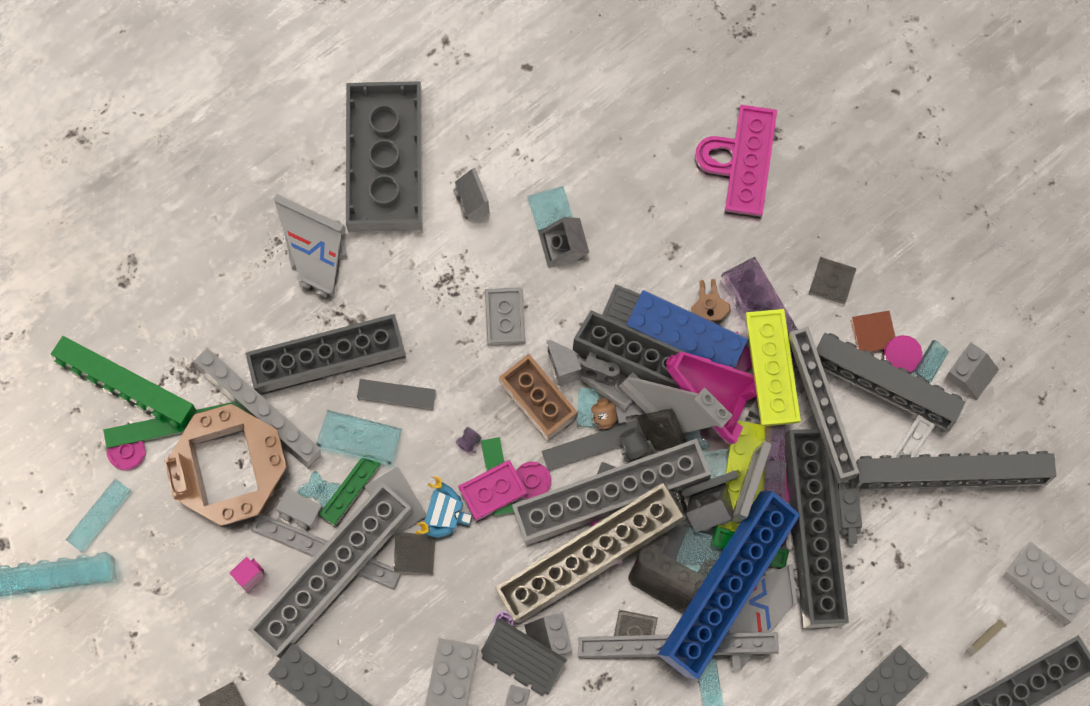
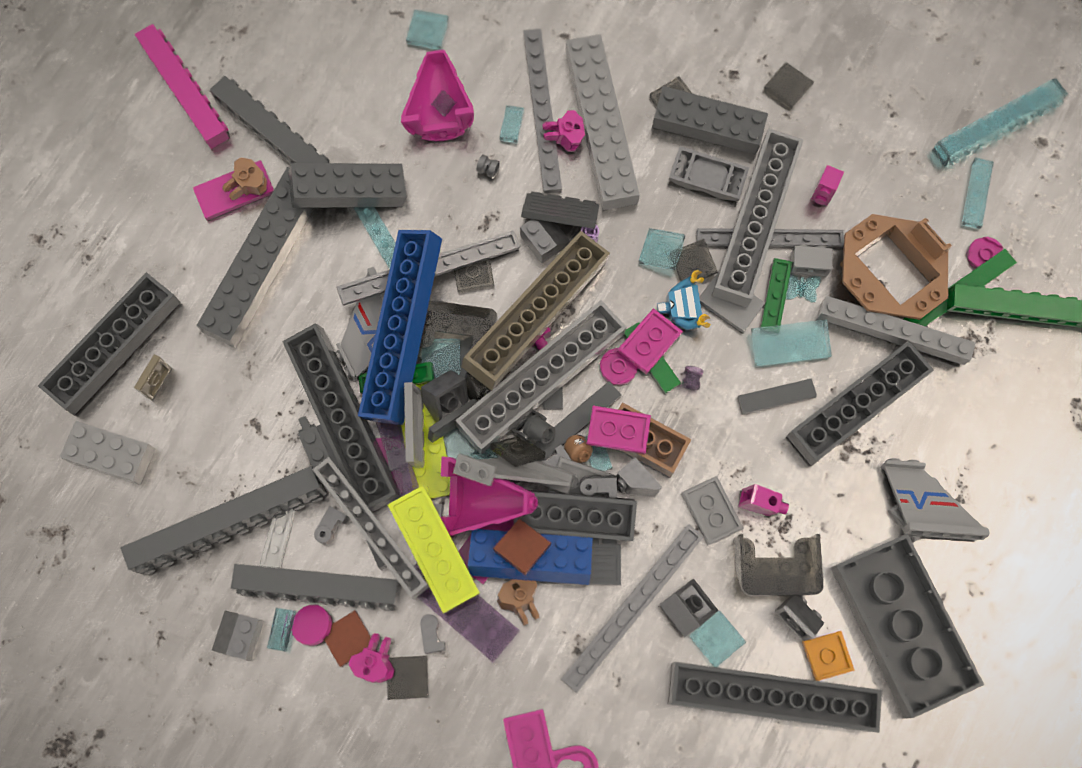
camera: 155 degrees right, 0 degrees up
none -> flat silver leg [314,506,349,545]
none -> dark pink hinge [348,633,395,683]
none -> flat silver leg [420,614,446,654]
none -> copper tile [493,519,551,575]
none -> flat silver plate [561,524,704,693]
none -> dark pink tile [586,406,651,455]
none -> clear light blue tile [639,228,685,270]
none -> dark grey brick [668,662,882,733]
none -> flat silver slope [669,146,749,201]
none -> clear smoke windscreen [734,534,824,596]
none -> dark pink torso [738,484,789,516]
none -> light orange tile [802,631,855,681]

